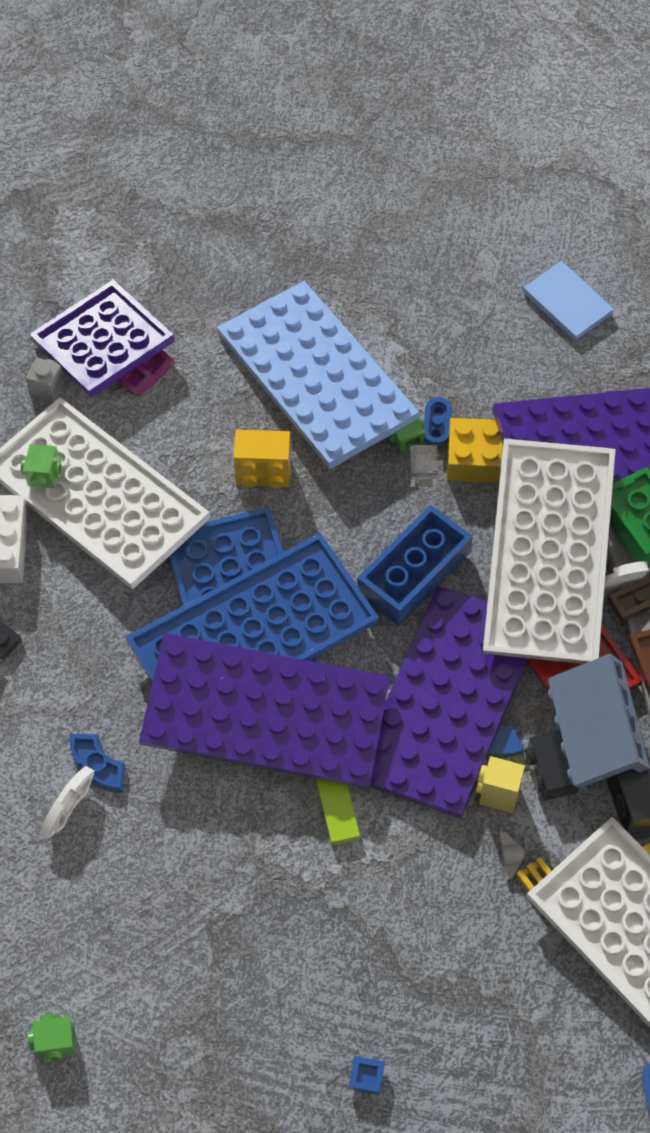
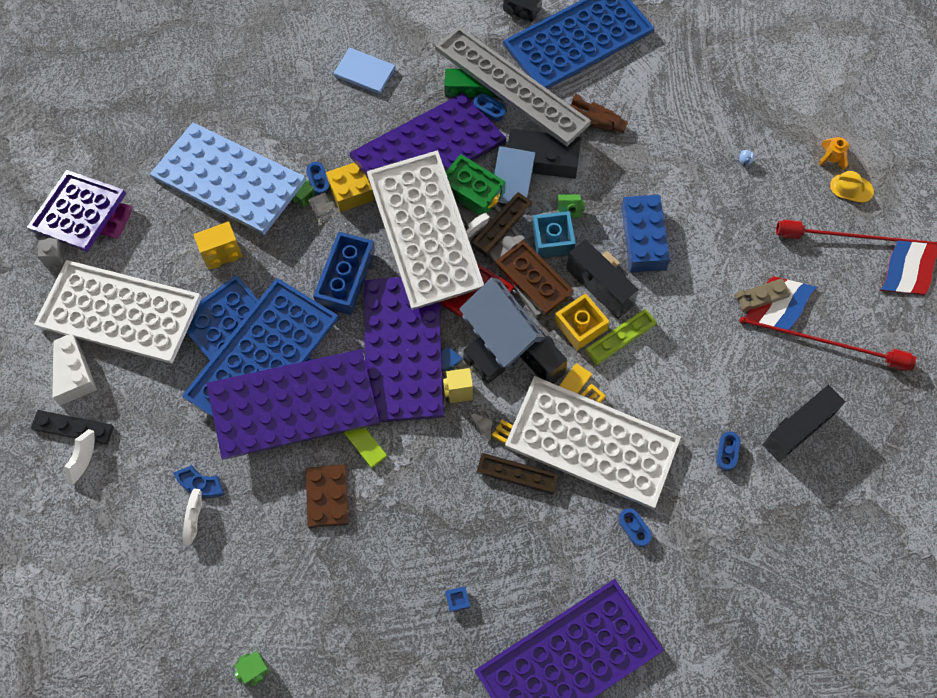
camera: 25 degrees left, 5 degrees up
bright green brick [21,444,62,489] -> none
none -> reddish brown plate [306,464,349,528]
none -> dark brown plate [477,453,559,495]

